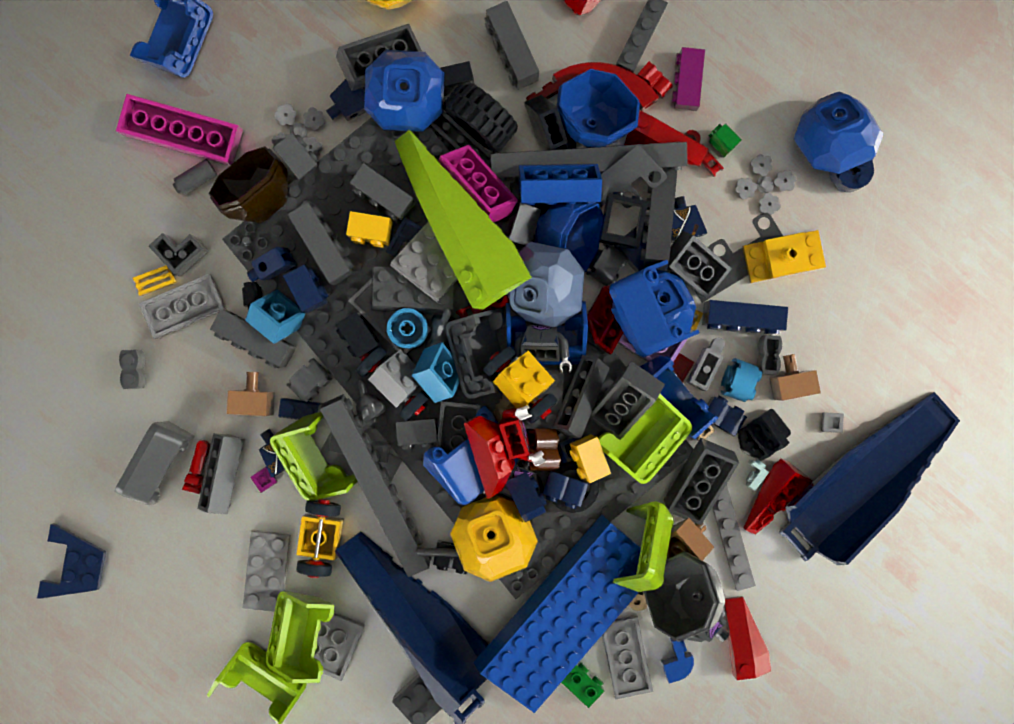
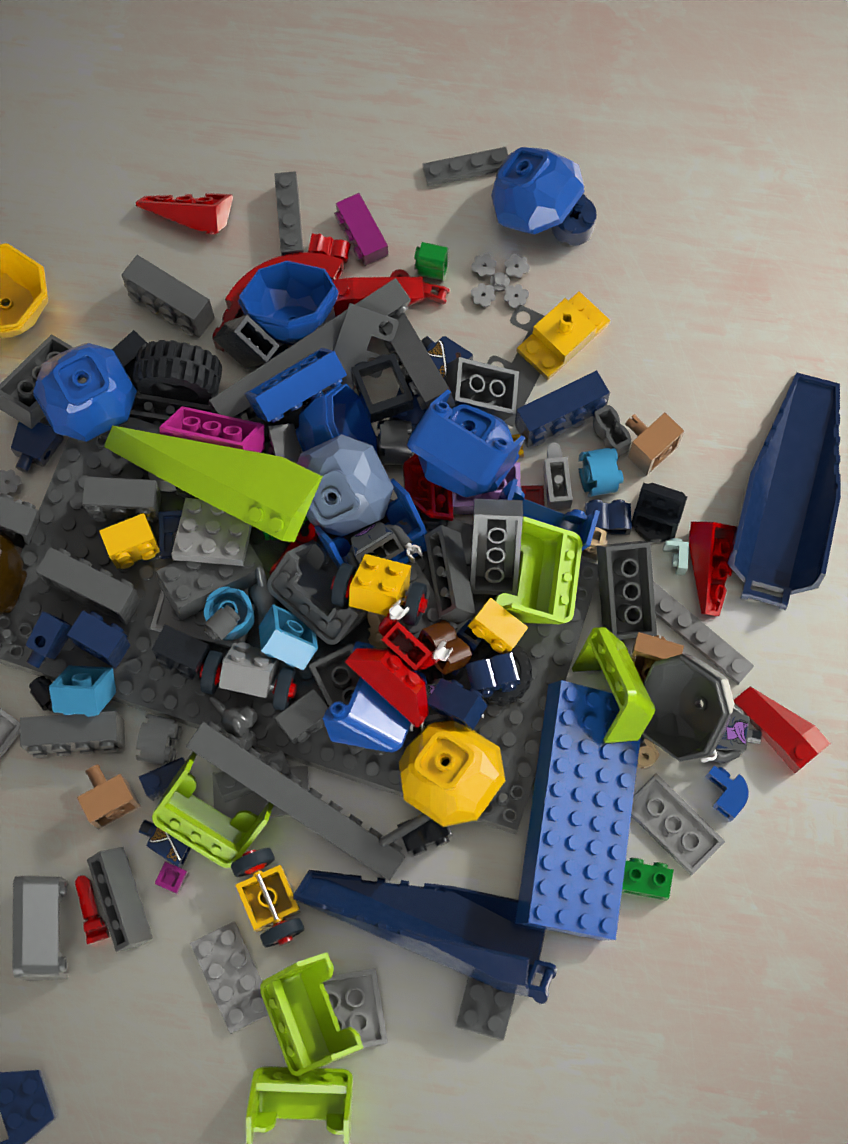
camera: 30 degrees left, 15 degrees down
light grey plate [822,412,844,433] -> none
none -> dark grey brick [204,605,240,641]
none -> dark grey plate [423,147,508,187]

